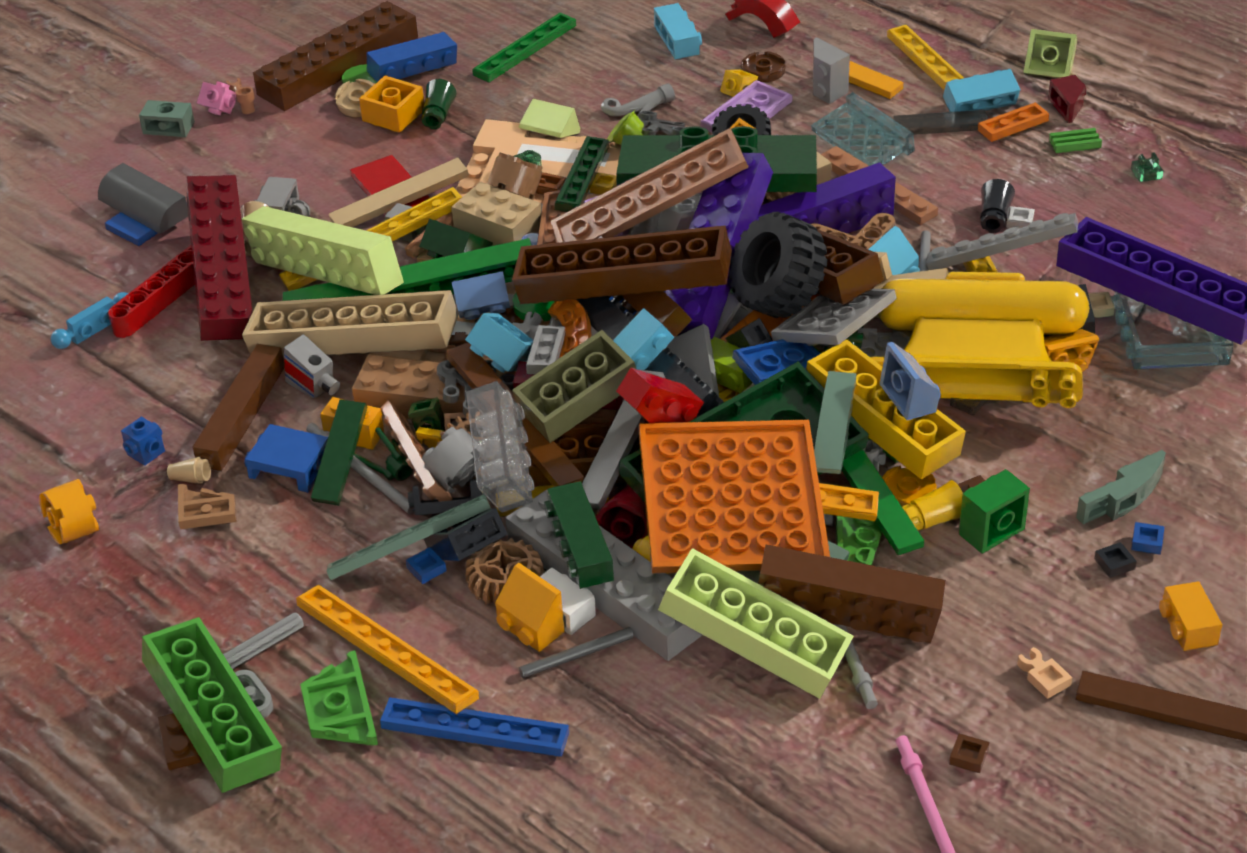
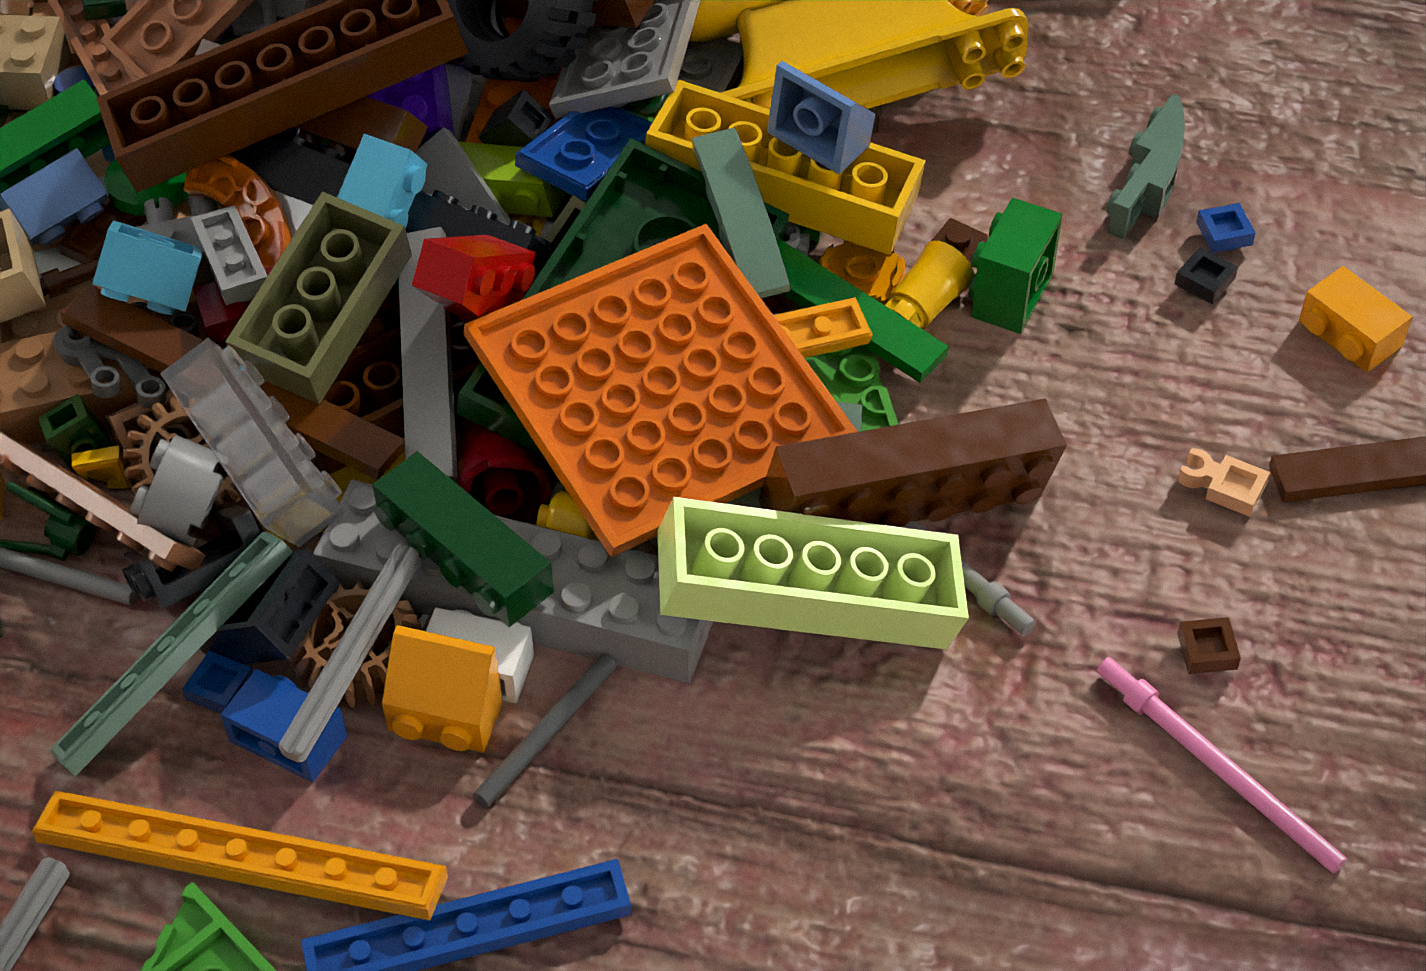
camera: 30 degrees left, 10 degrees up
none -> blue brick [220,669,347,783]
none -> light grey axle [279,544,421,763]

